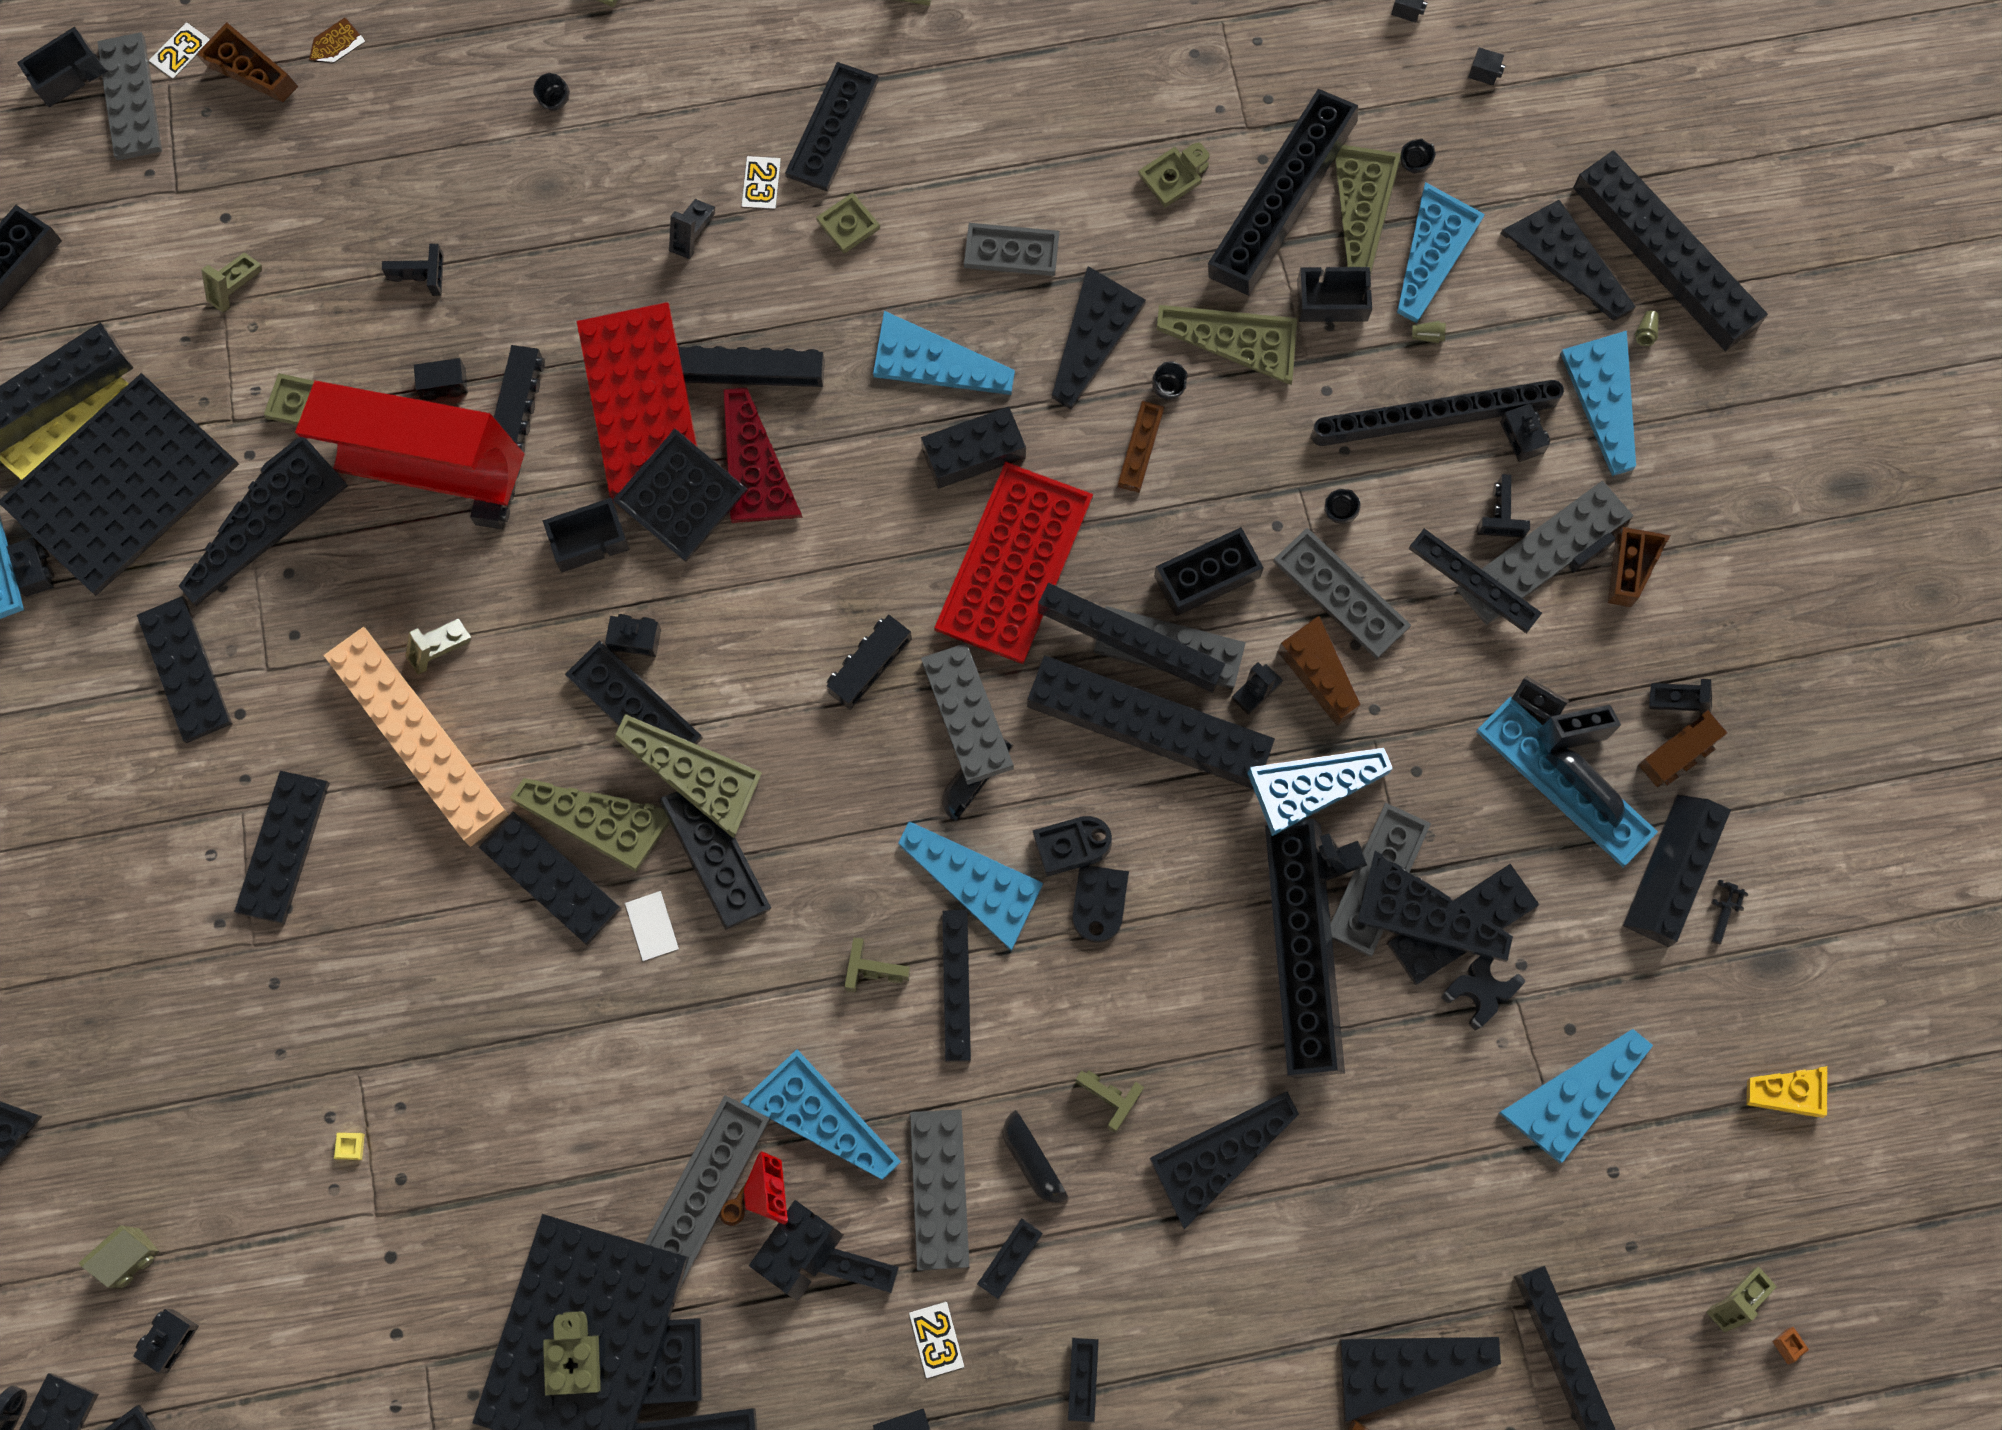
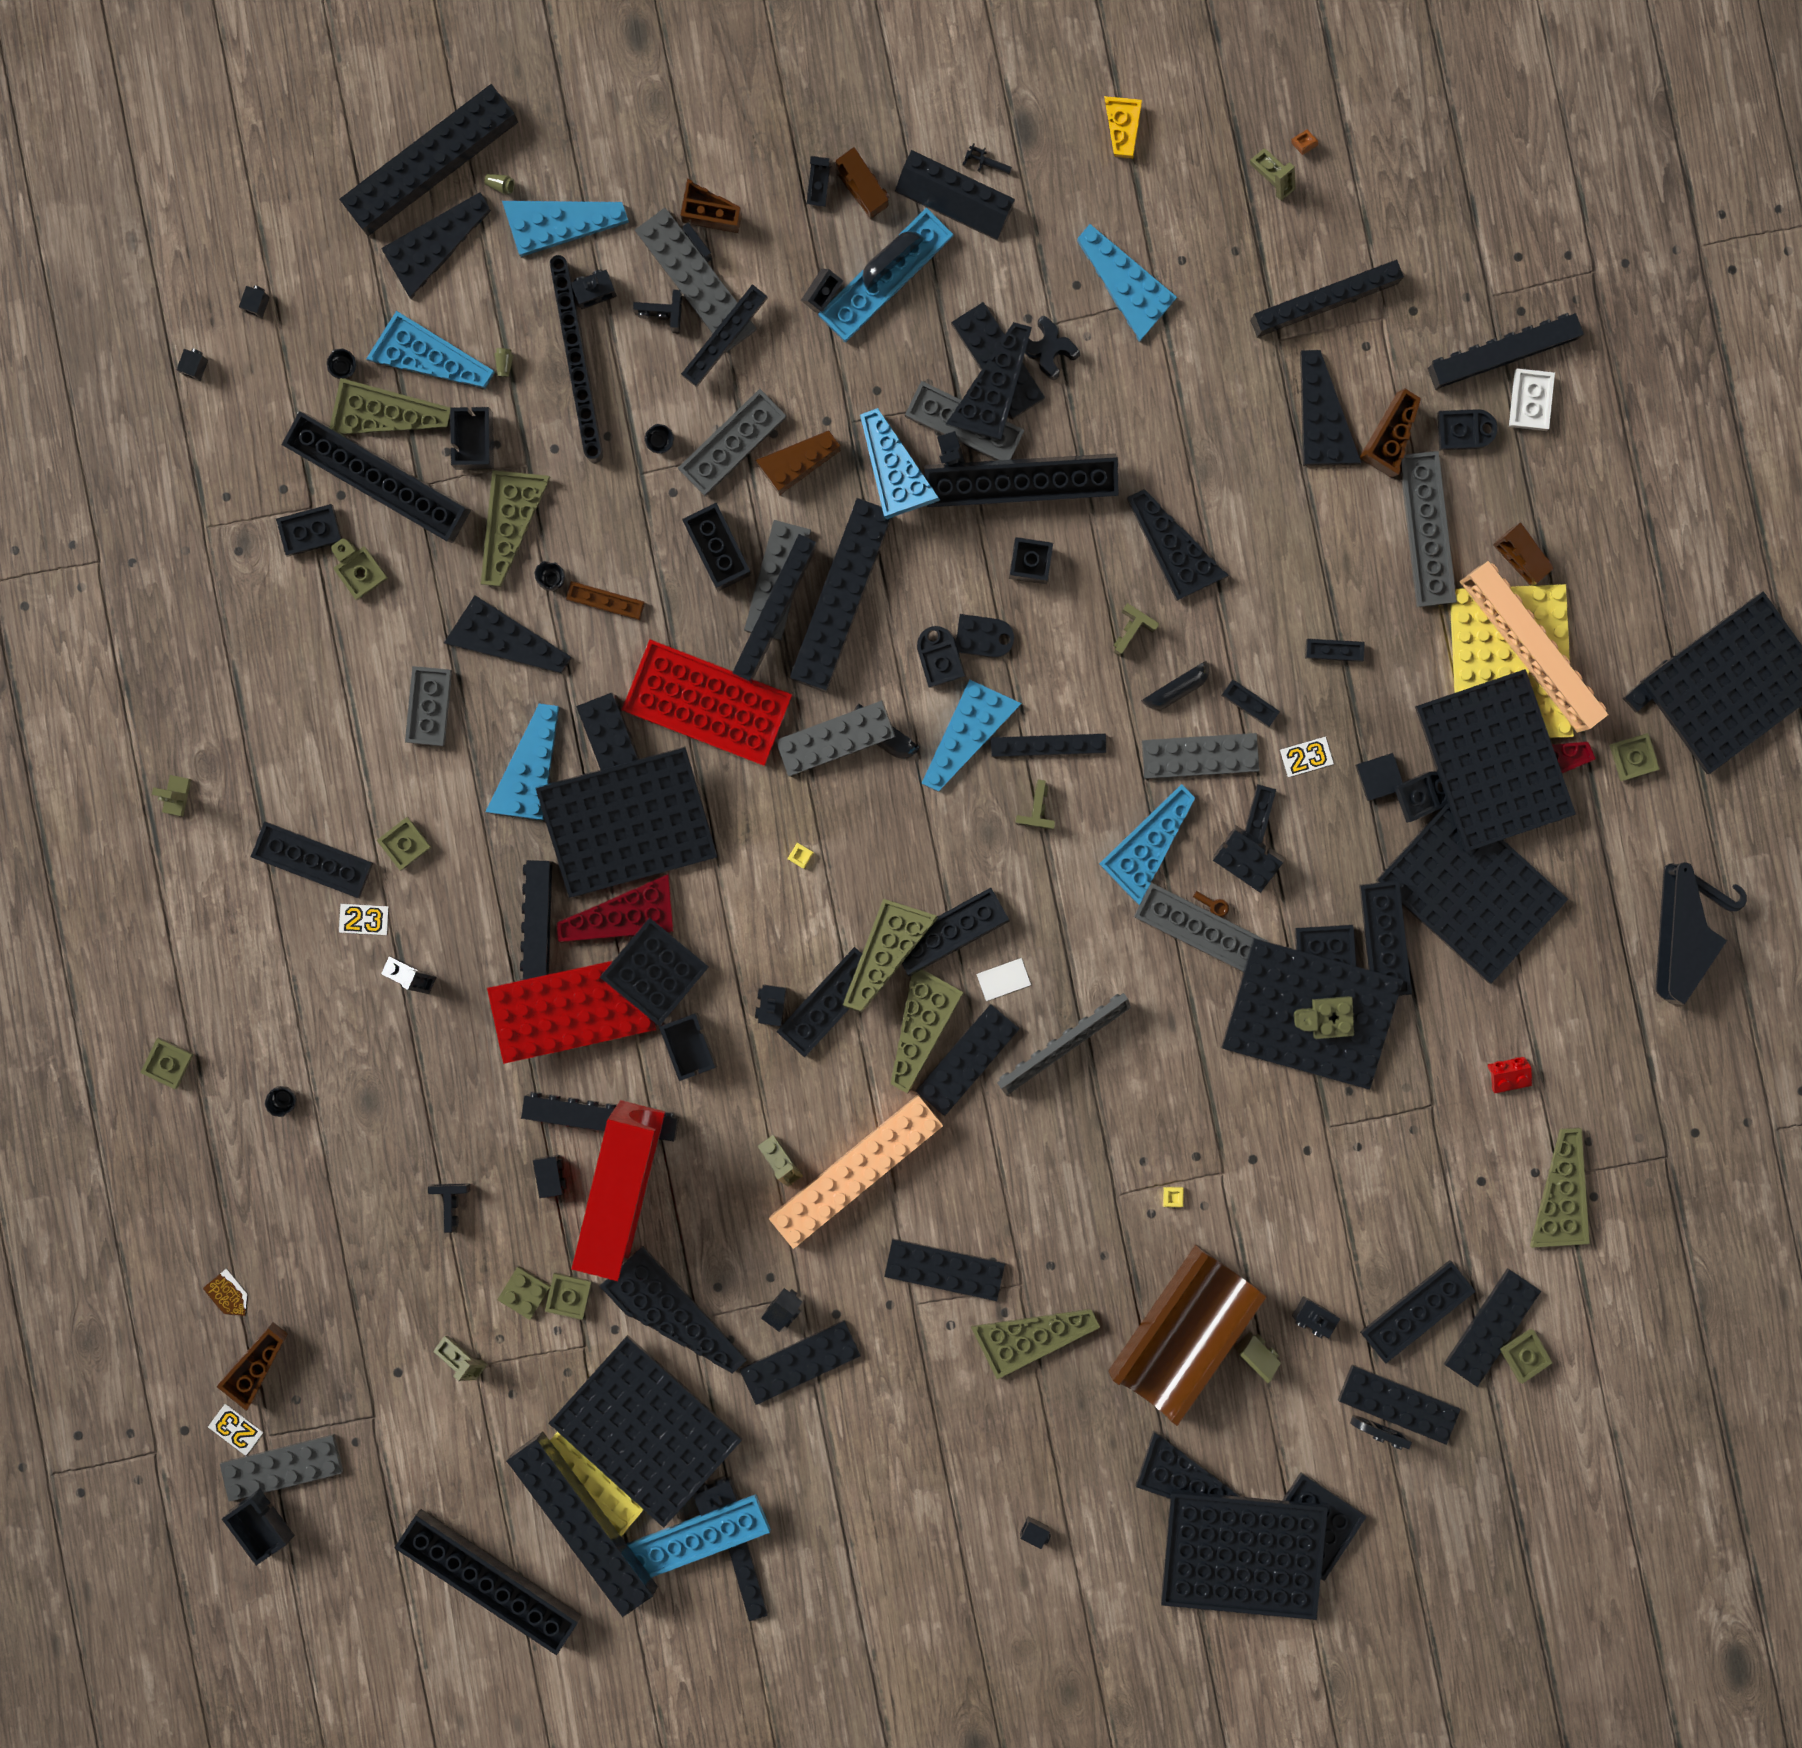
camera: 95 degrees left, 15 degrees up
red slope [744,1151,788,1225] -> none
black brick [826,614,912,710] -> none
black bracket [1231,662,1283,715] -> none
black brick [1538,705,1621,753] -> none
none -> black plate [276,504,342,557]
none -> olive plate [497,1266,551,1320]
none -> black plate [535,746,717,898]
none -> black brick [761,1288,803,1332]
none -> light yellow tile [788,843,814,869]
none -> olive wing [971,1309,1100,1379]
none -> dark grey plate [997,993,1131,1096]
none -> black brick [1009,537,1053,584]
none -> reddish brown piece [1108,1245,1266,1426]

